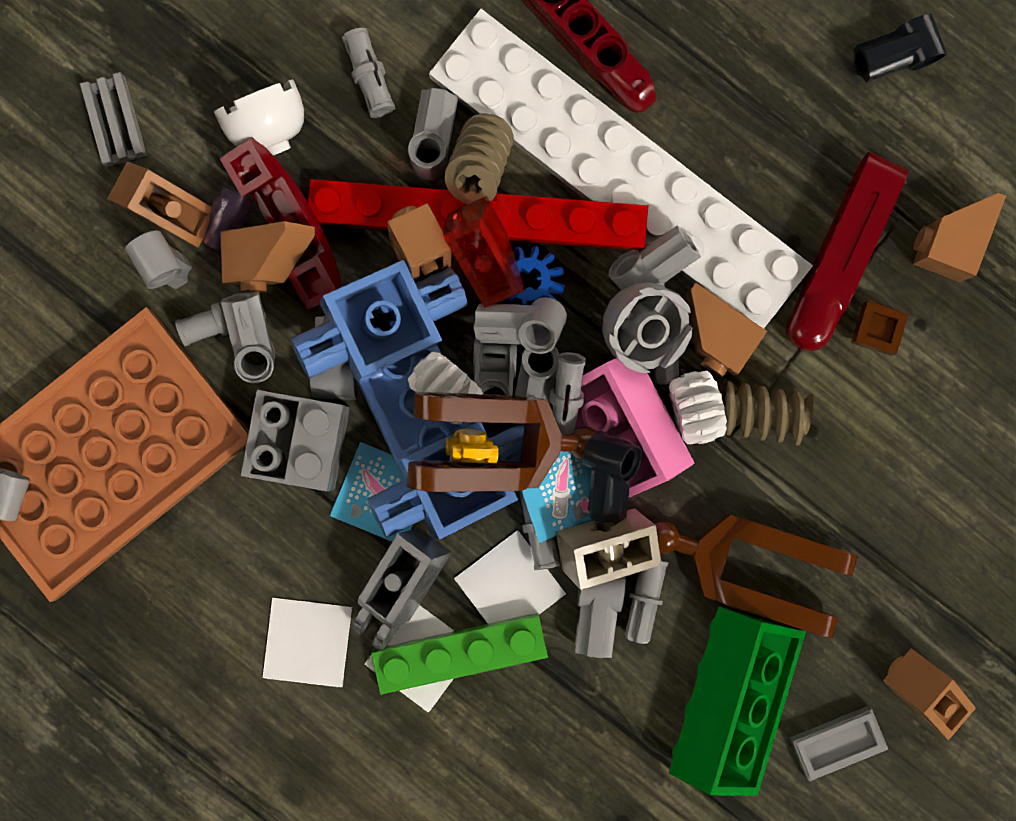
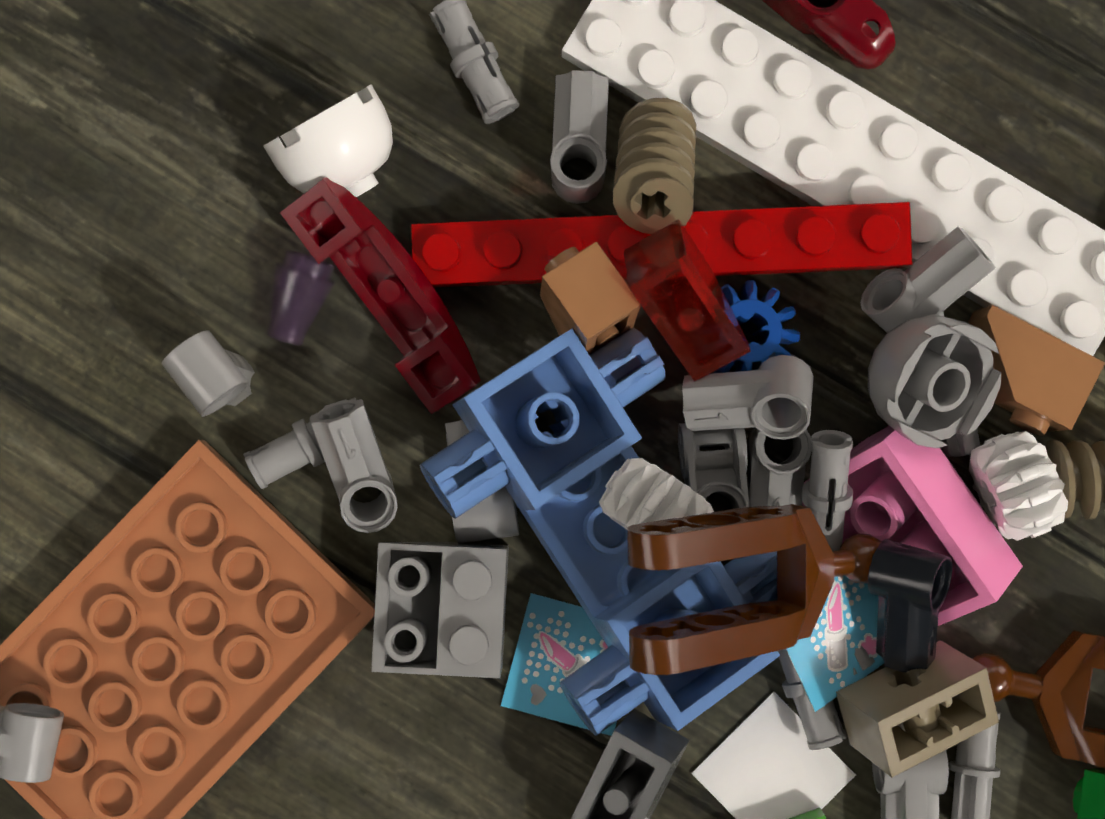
camera: 10 degrees left, 0 degrees up
light grey tile [80,72,147,167] -> none
medium nougat slope [107,162,218,248] -> none
medium nougat slope [221,221,315,293] -> none
yellow piece [446,428,498,463] -> none

